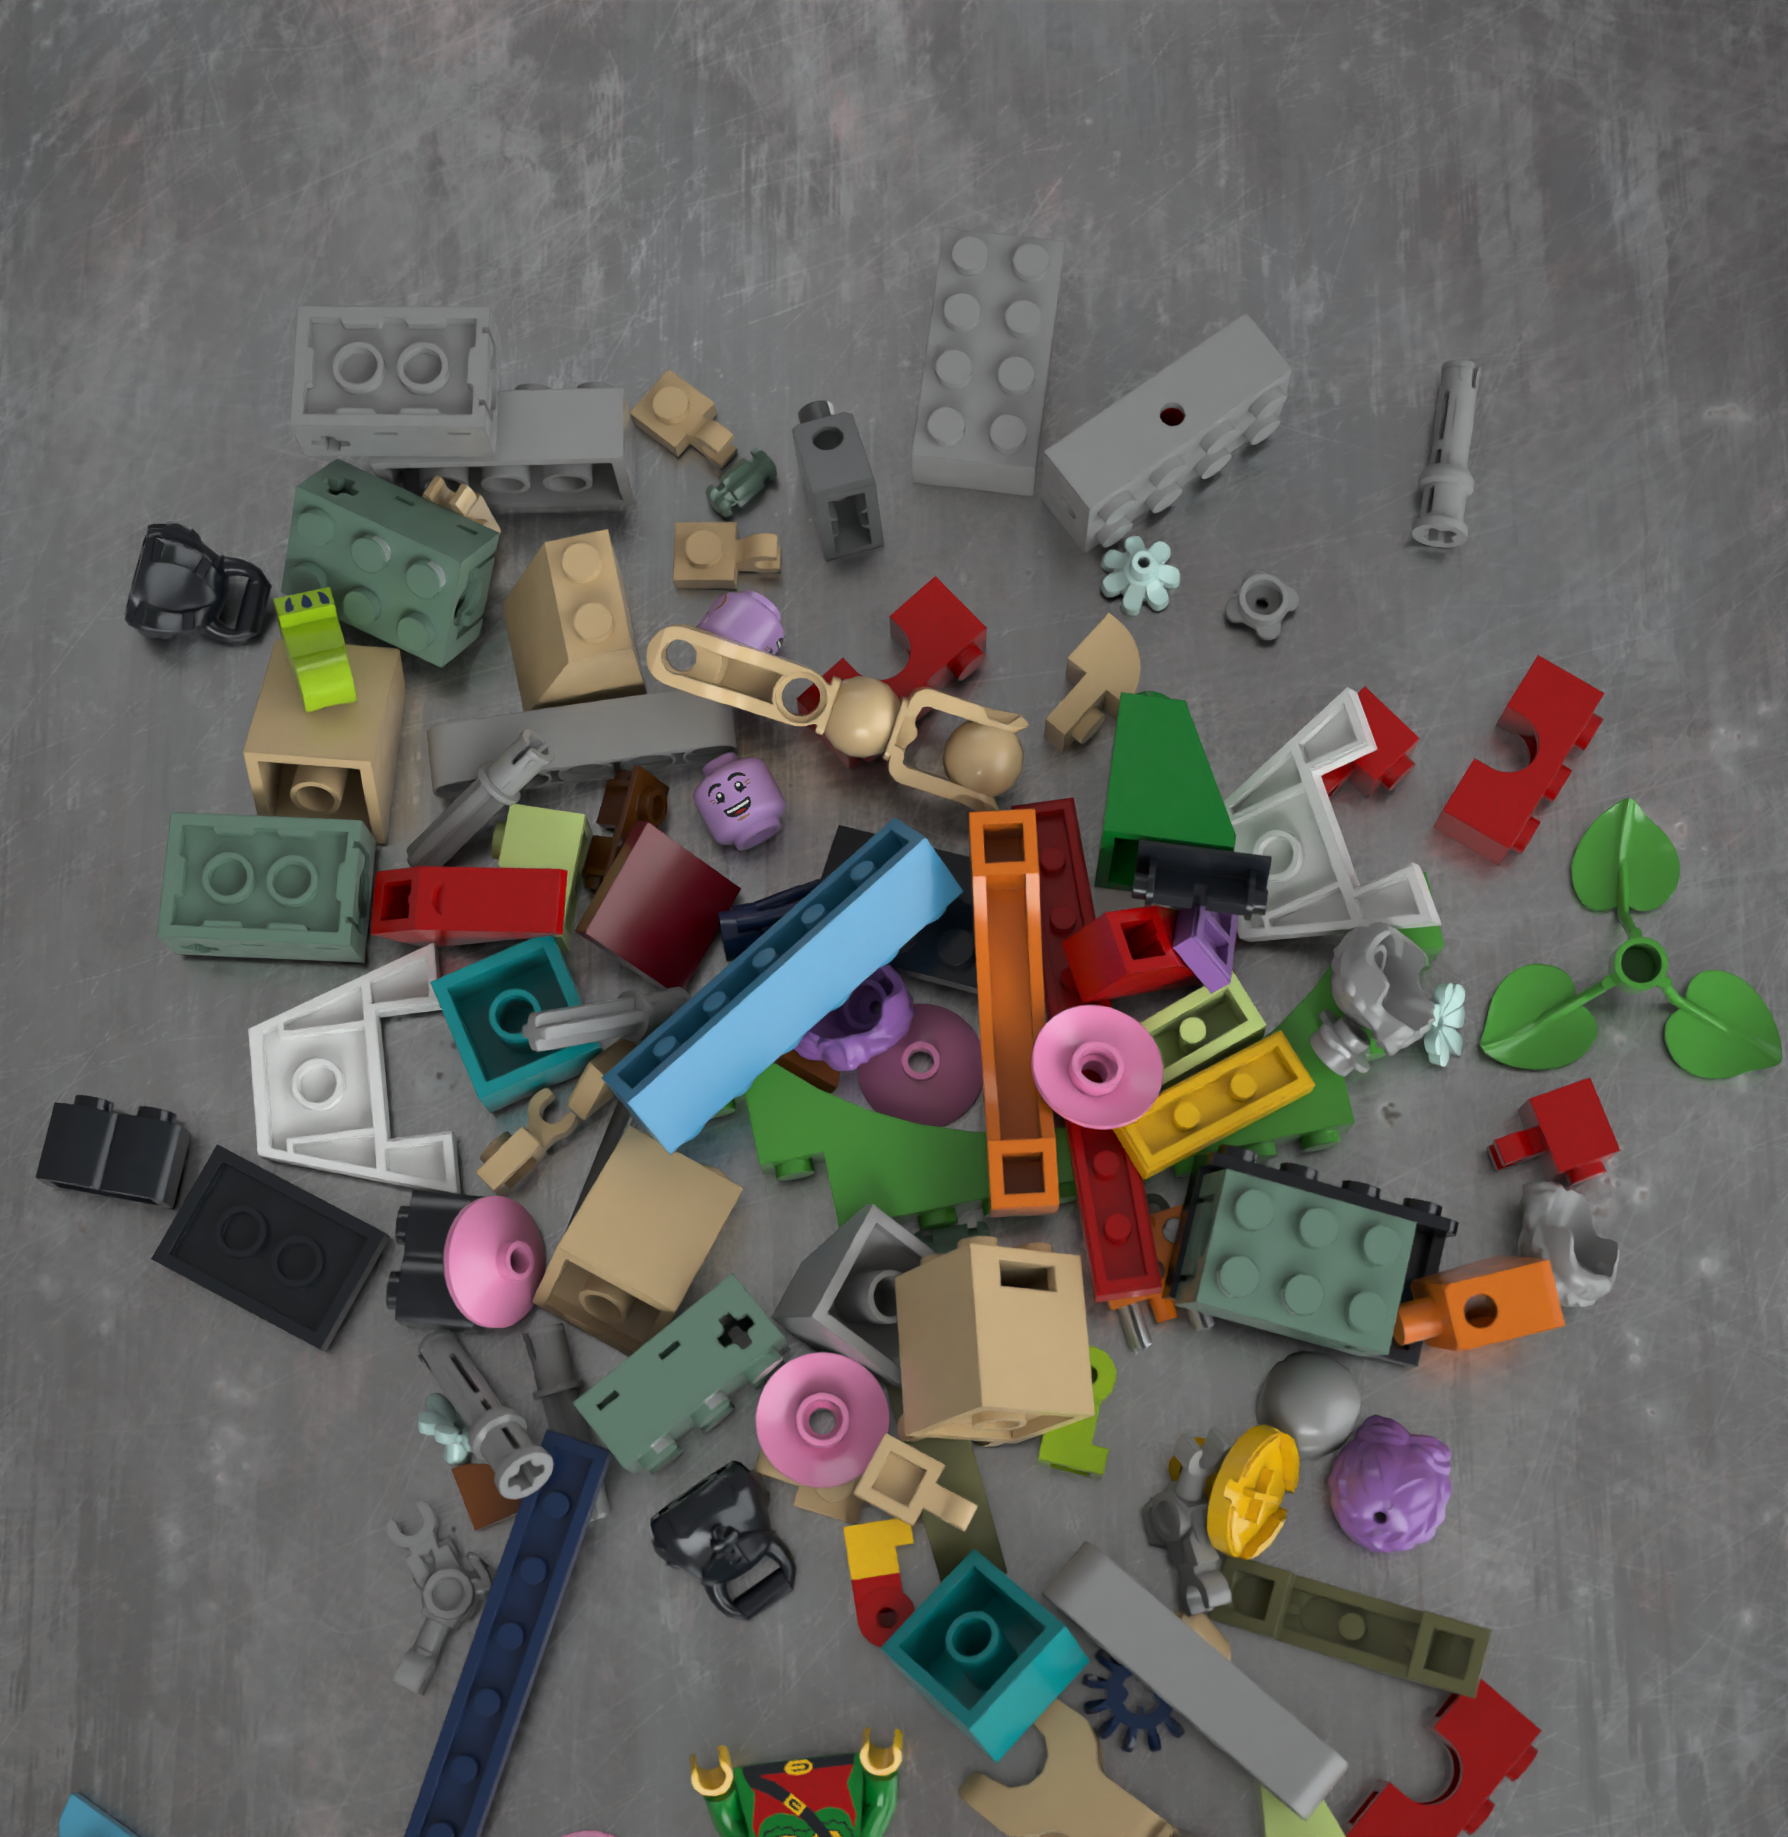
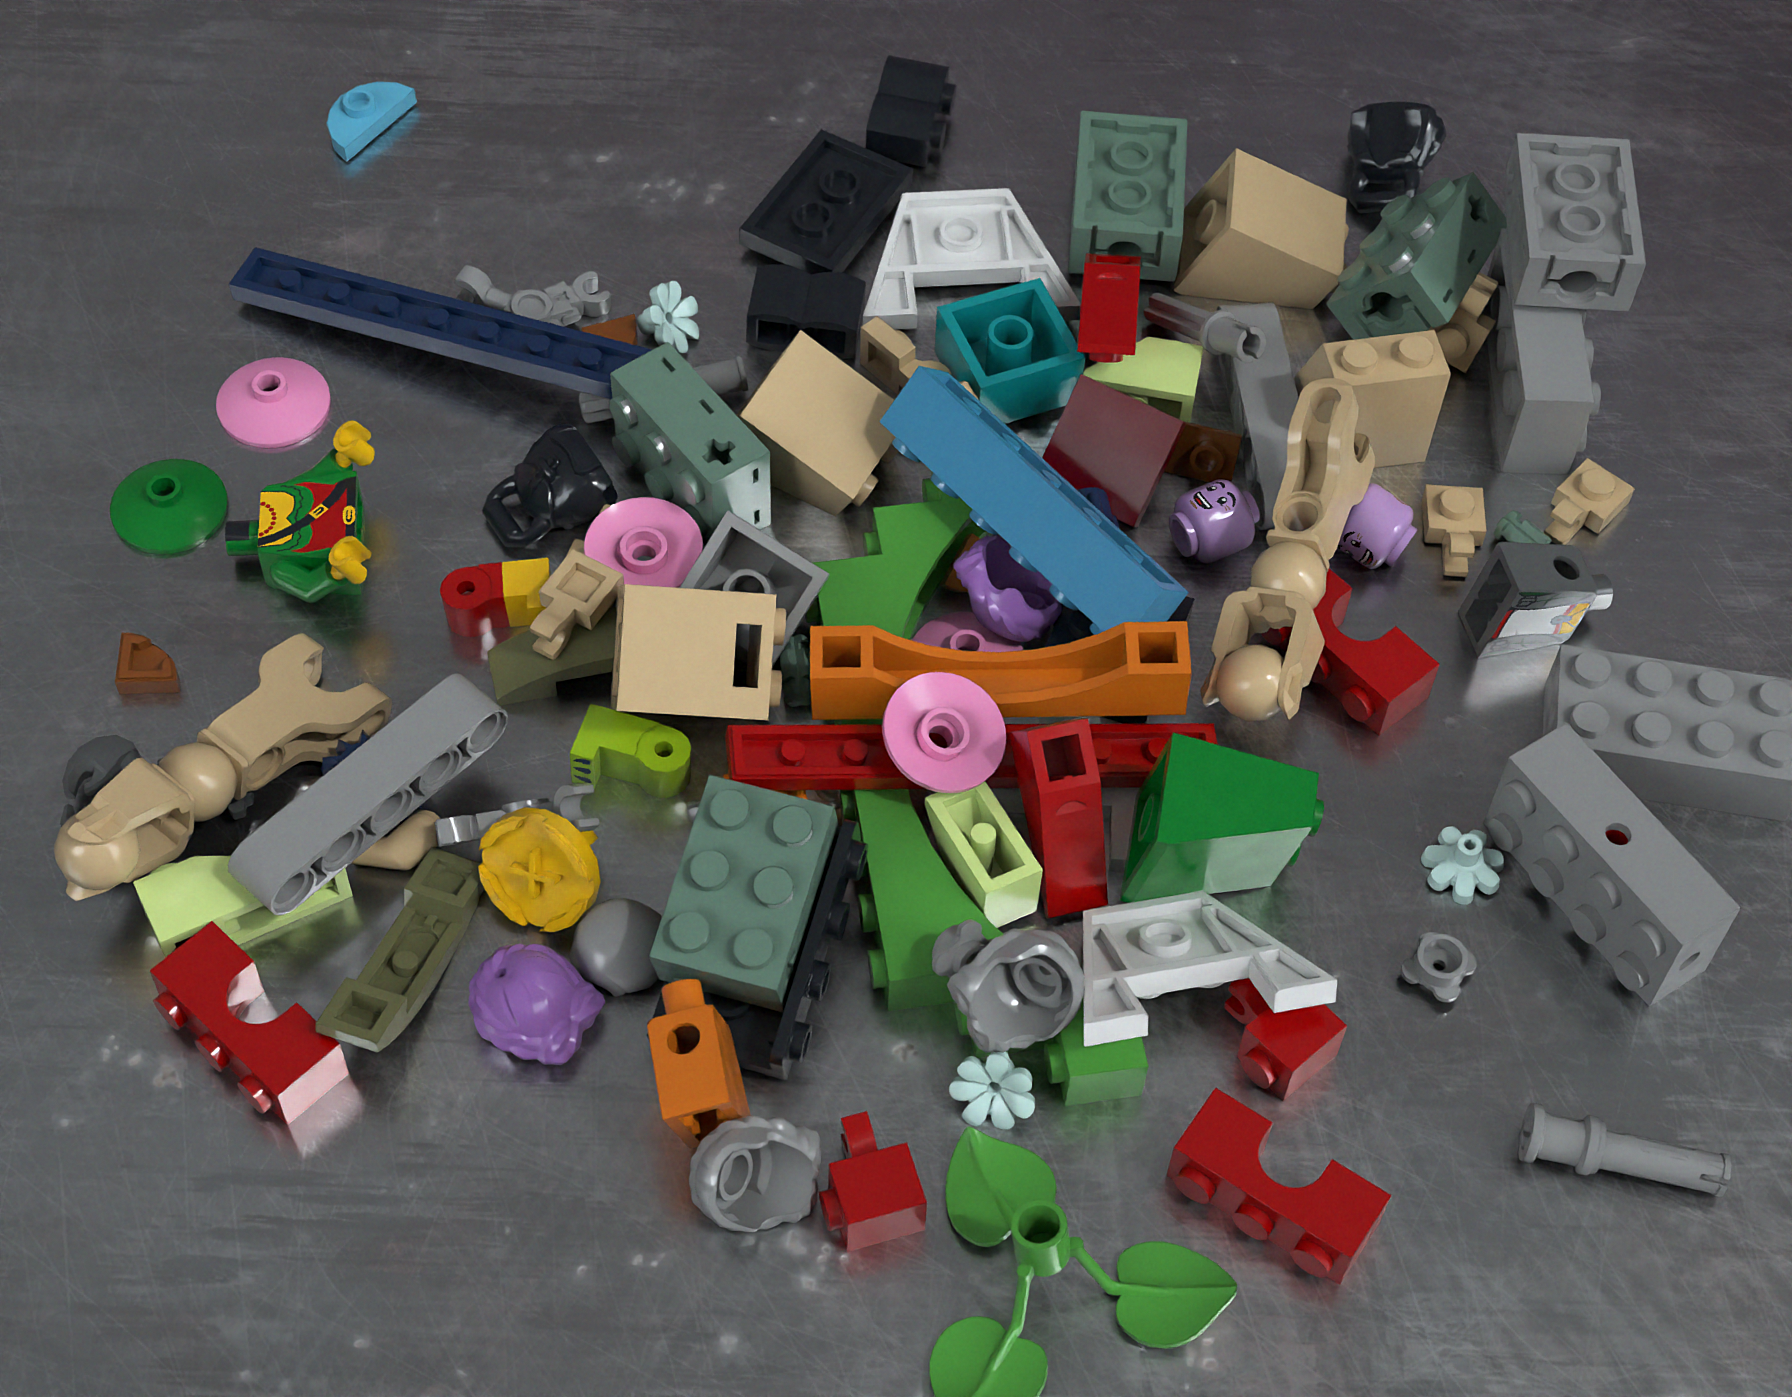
camera: 85 degrees right, 20 degrees down
lime leg [273,587,357,713] -> none
light grey pin [417,1329,554,1499] -> none
bright pink dish [443,1196,546,1328] -> none
light grey axle [522,987,691,1052] -> none
teal brick [880,1548,1090,1763] -> none
tan brick [1044,613,1141,753] -> none
yellow tile [1113,1030,1316,1180] -> none
black hinge [1131,840,1272,920] -> none
medium lavender tile [1173,905,1238,994] -> none

